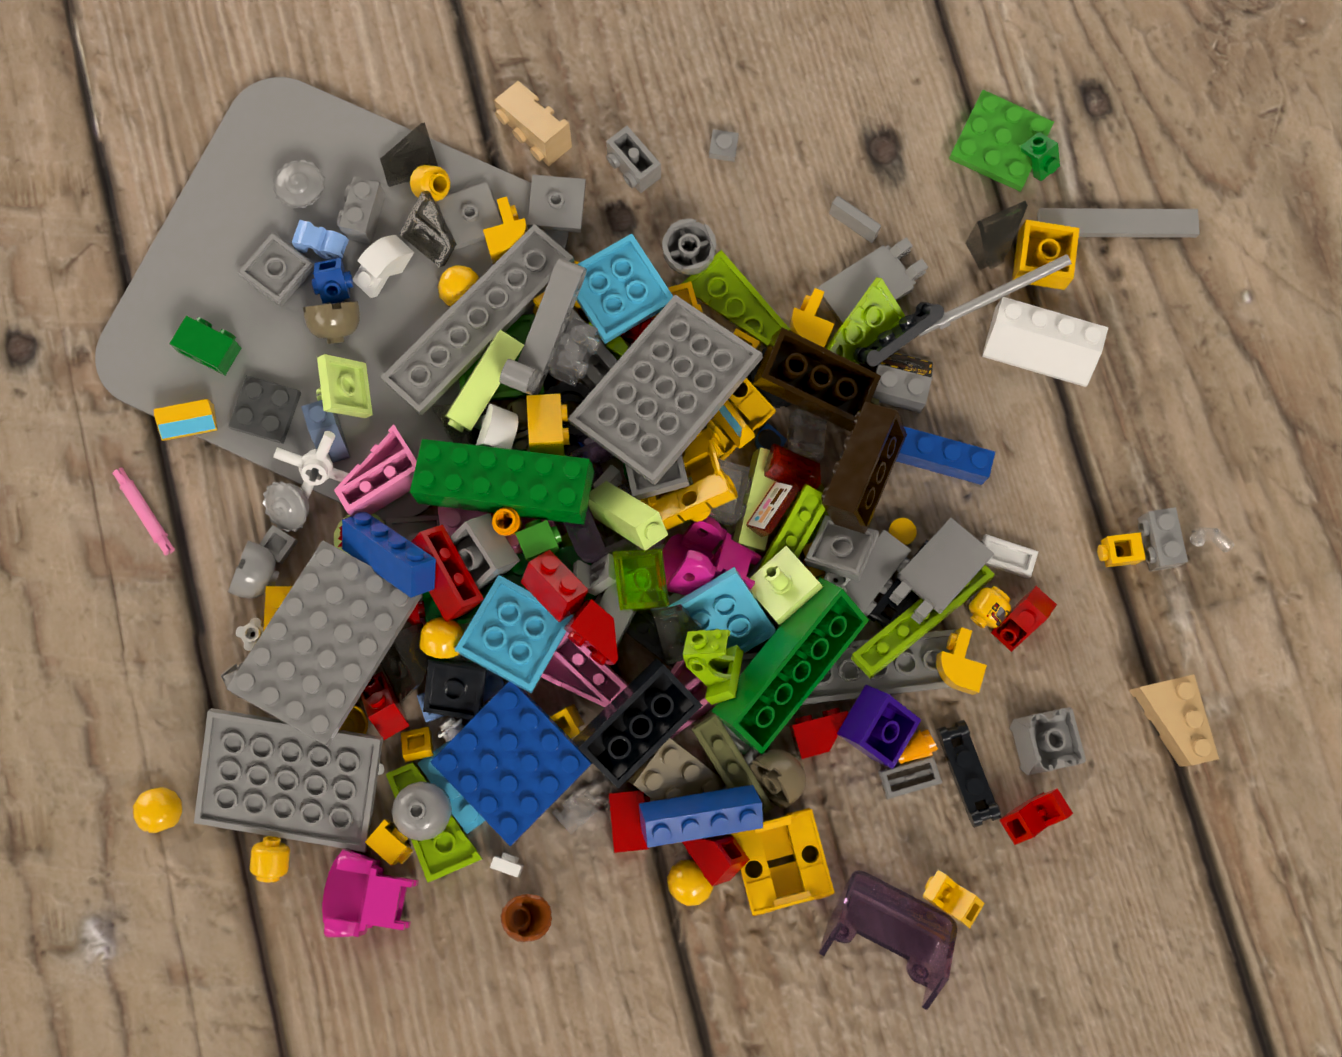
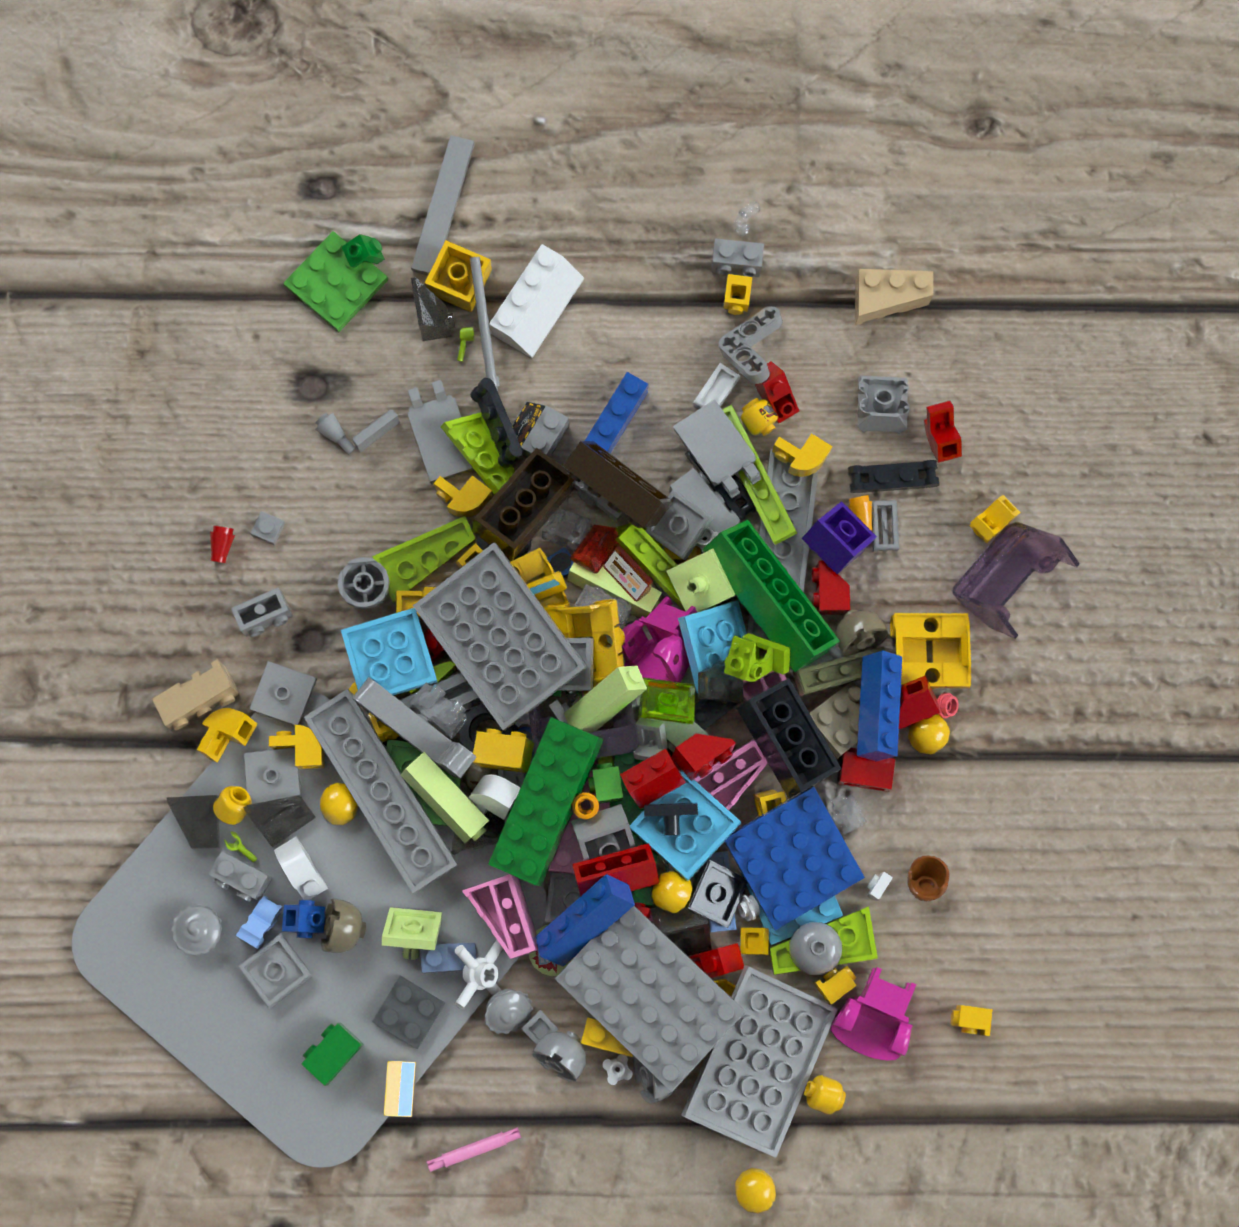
camera: 75 degrees left, 0 degrees up
yellow tile [888,518,917,546] -> none
none -> yellow brick [197,708,258,763]
none -> red cone [210,526,235,563]
none -> lime hand [224,831,257,863]
none -> light grey cone [315,413,355,455]
none -> lime hand [457,327,474,362]
none -> black tile [644,803,698,835]
none -> light grey beam [718,307,783,384]
none -> coral plate [937,692,959,718]
none -> yellow brick [951,1005,993,1036]

